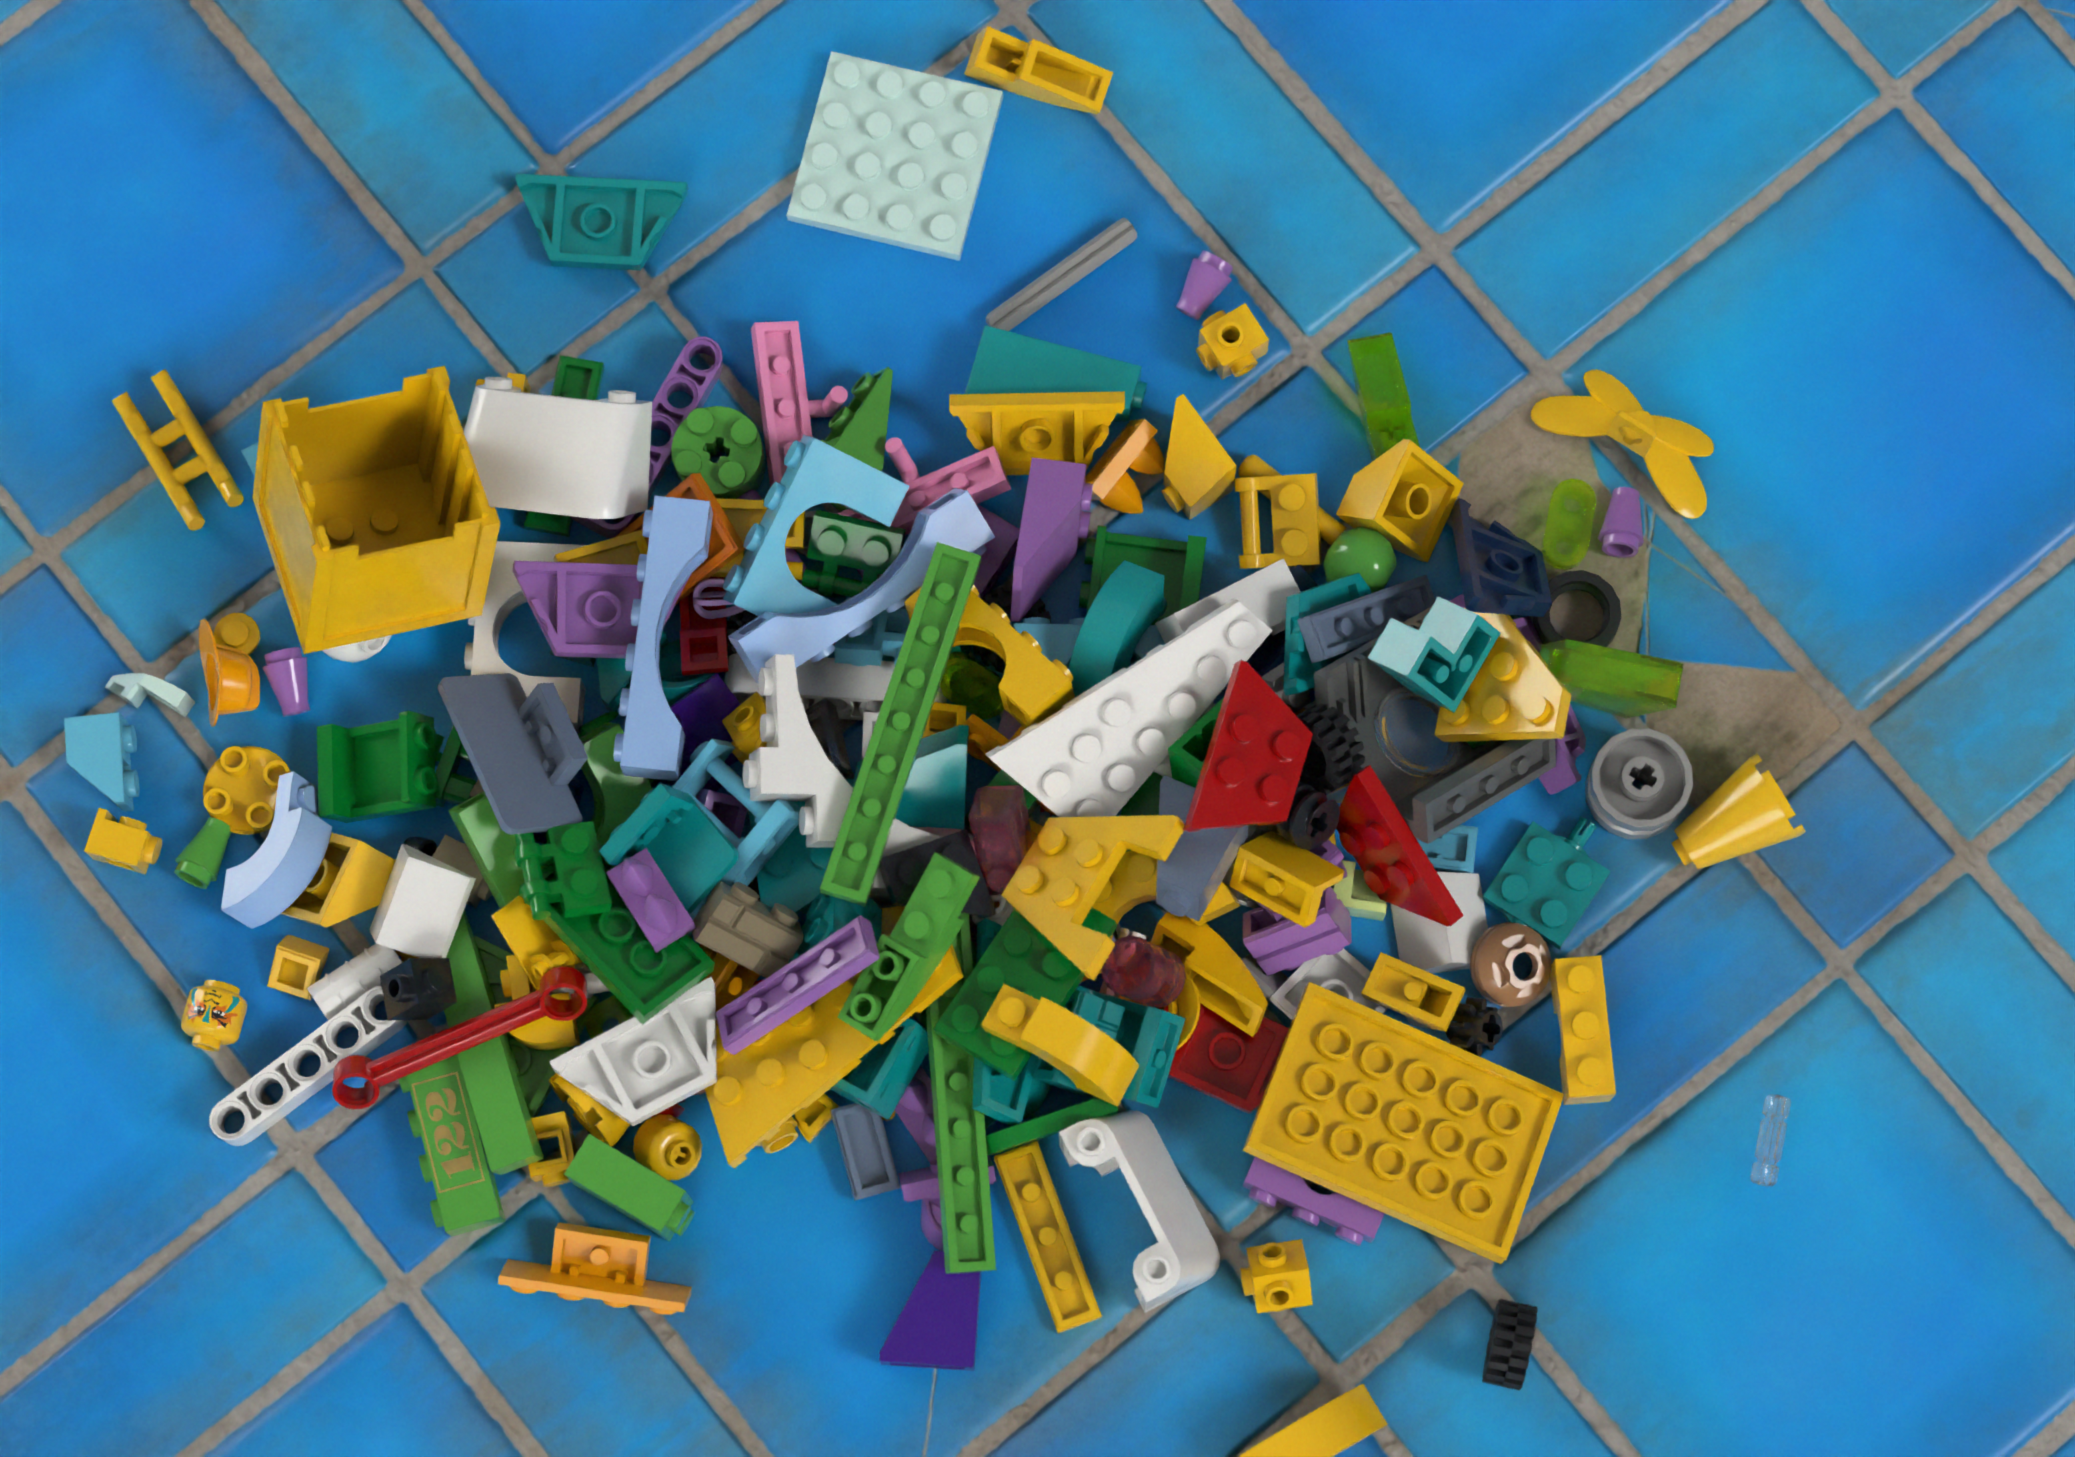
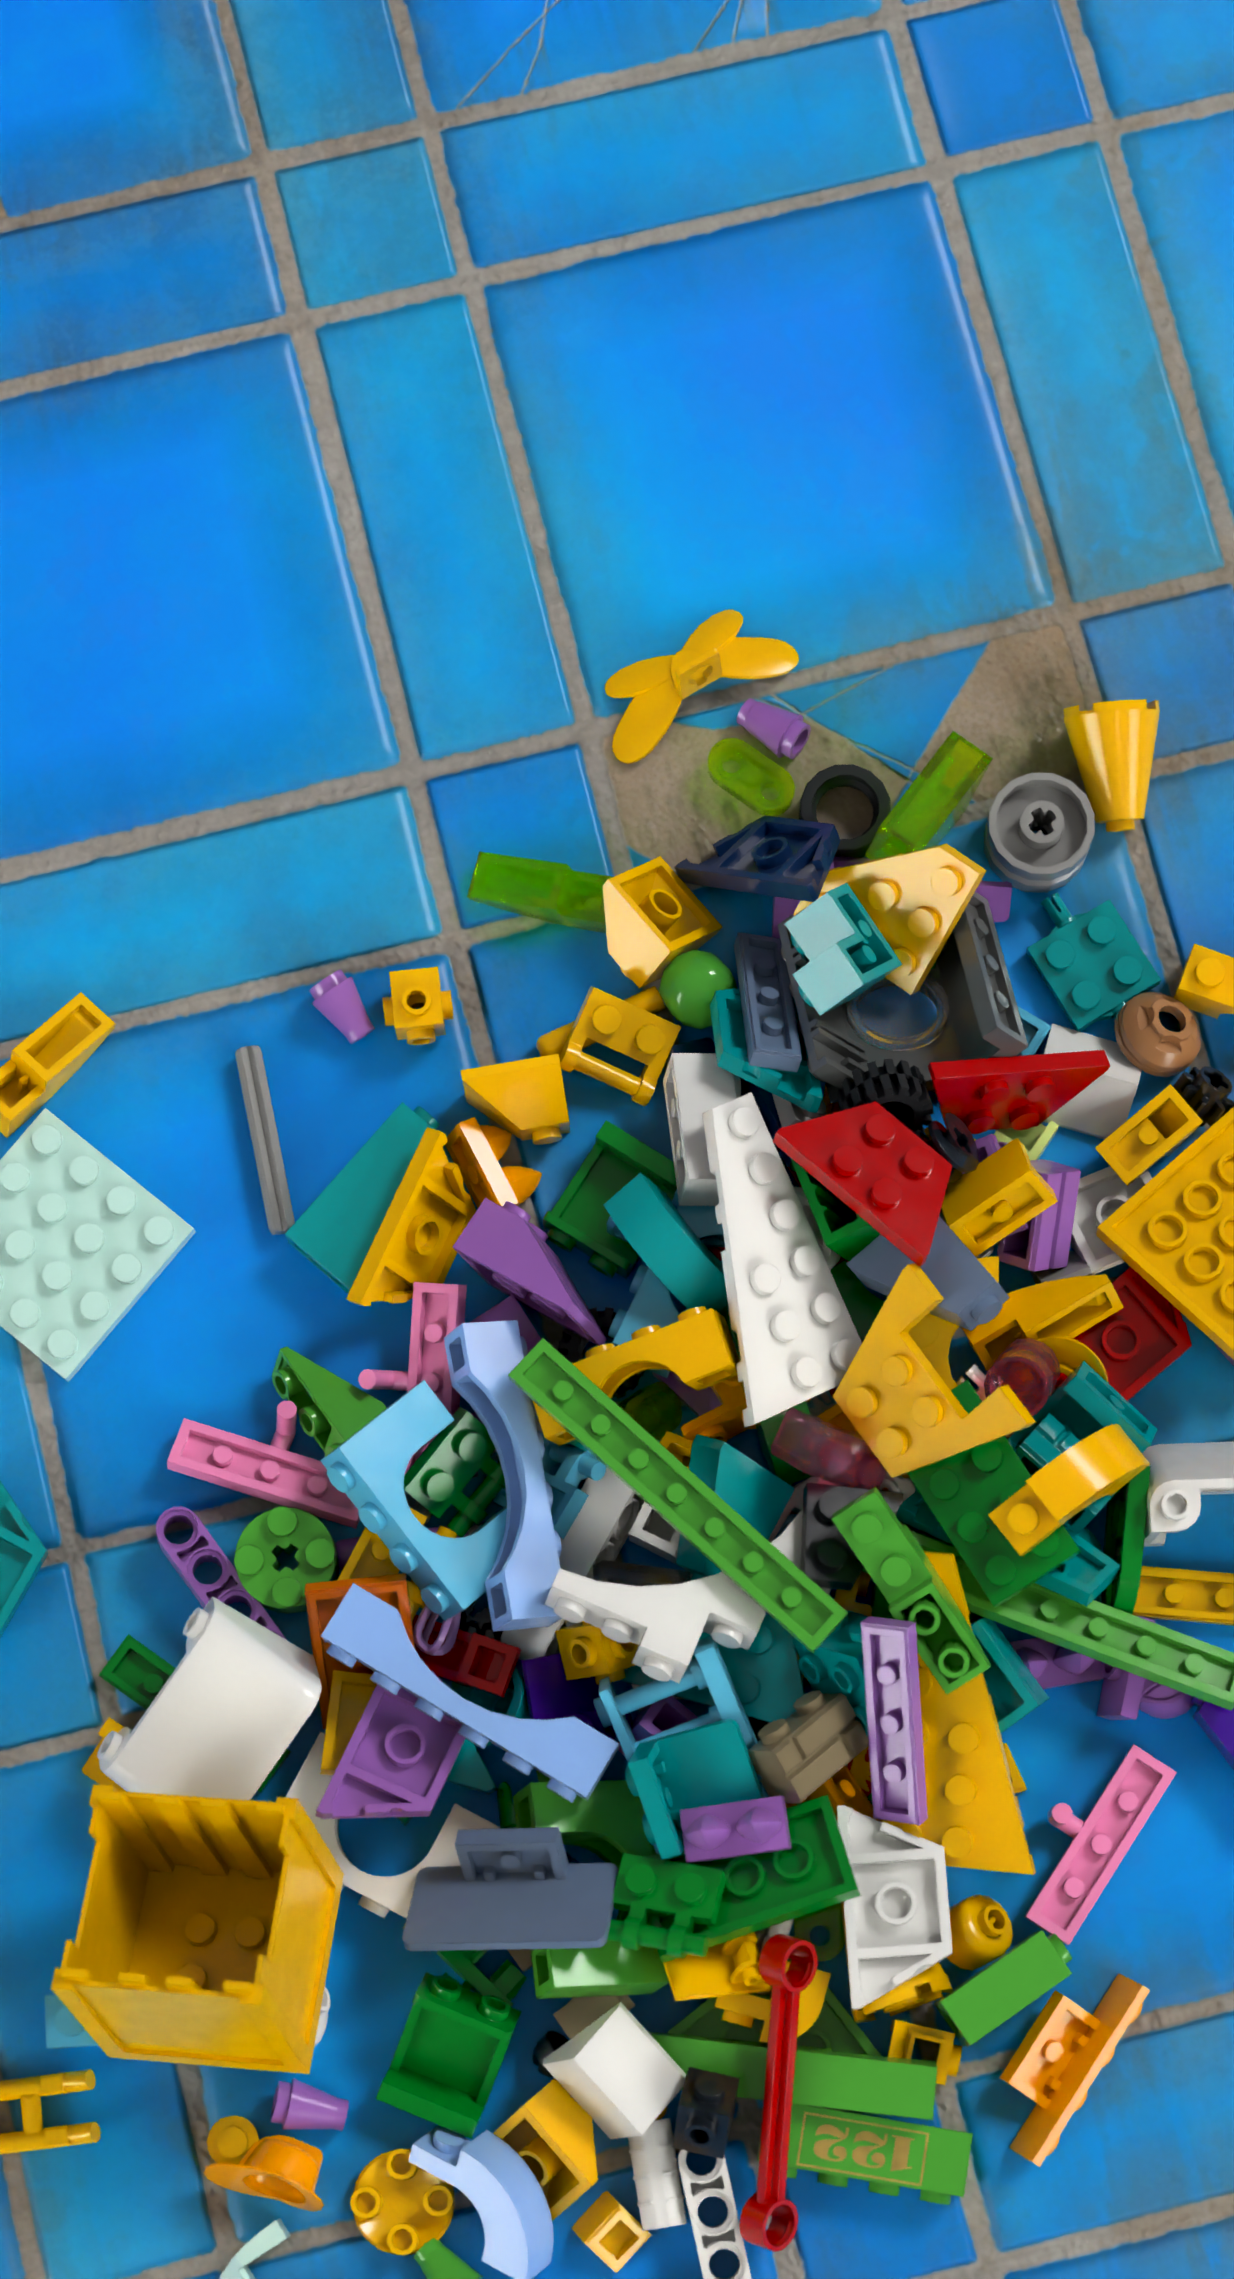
camera: 65 degrees left, 0 degrees up
sand blue tile [830,1103,900,1200] -> none
none -> bright pink plate [1024,1744,1177,1945]

